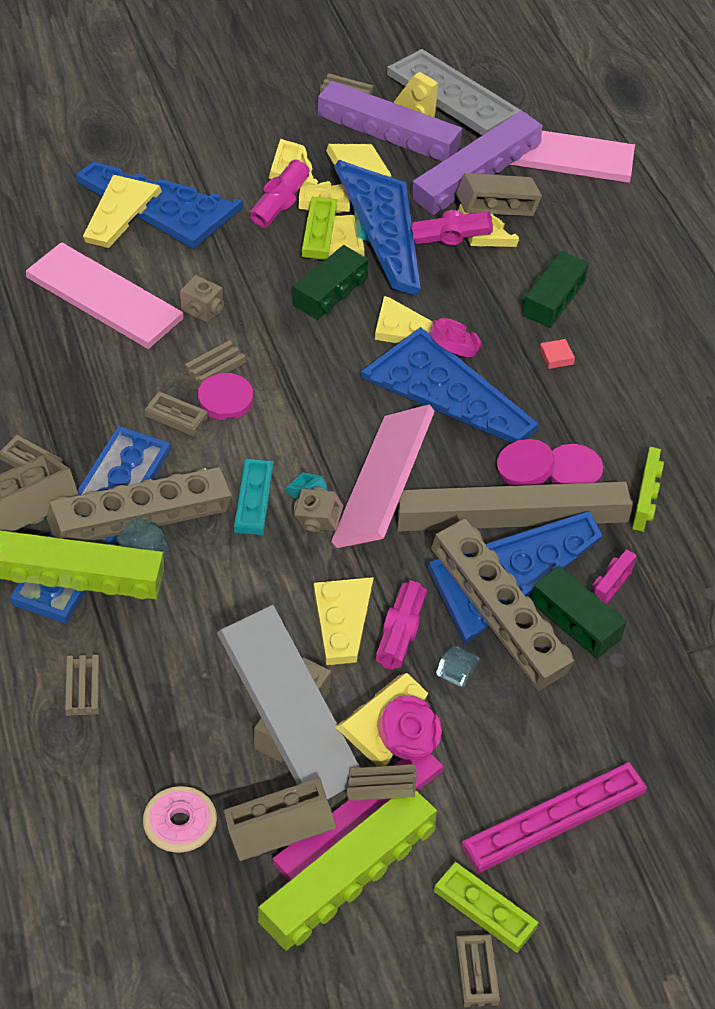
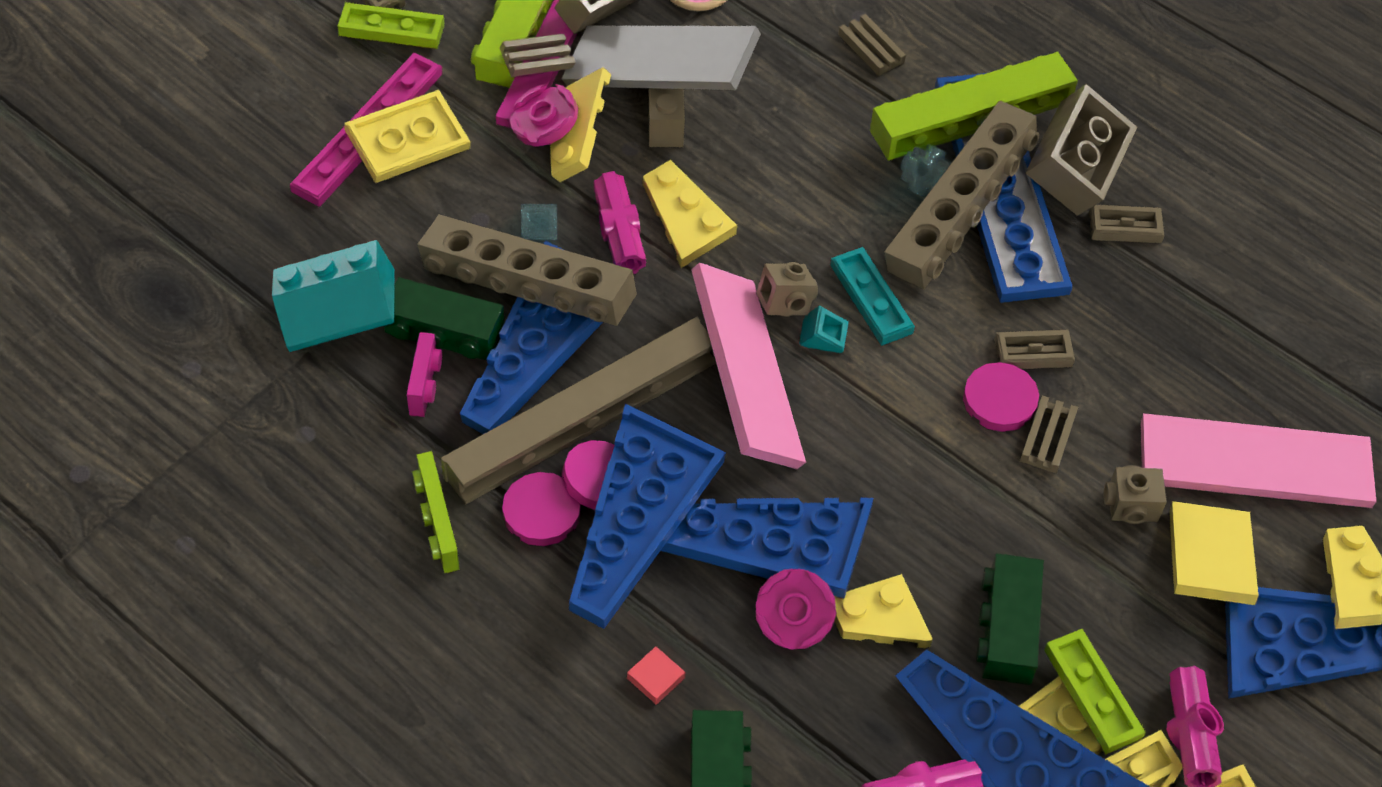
camera: 150 degrees right, 5 degrees up
none -> teal slope [272,240,395,352]
none -> light yellow tile [344,90,471,183]
none -> blue wing [569,404,726,629]
none -> light yellow tile [1169,501,1259,605]

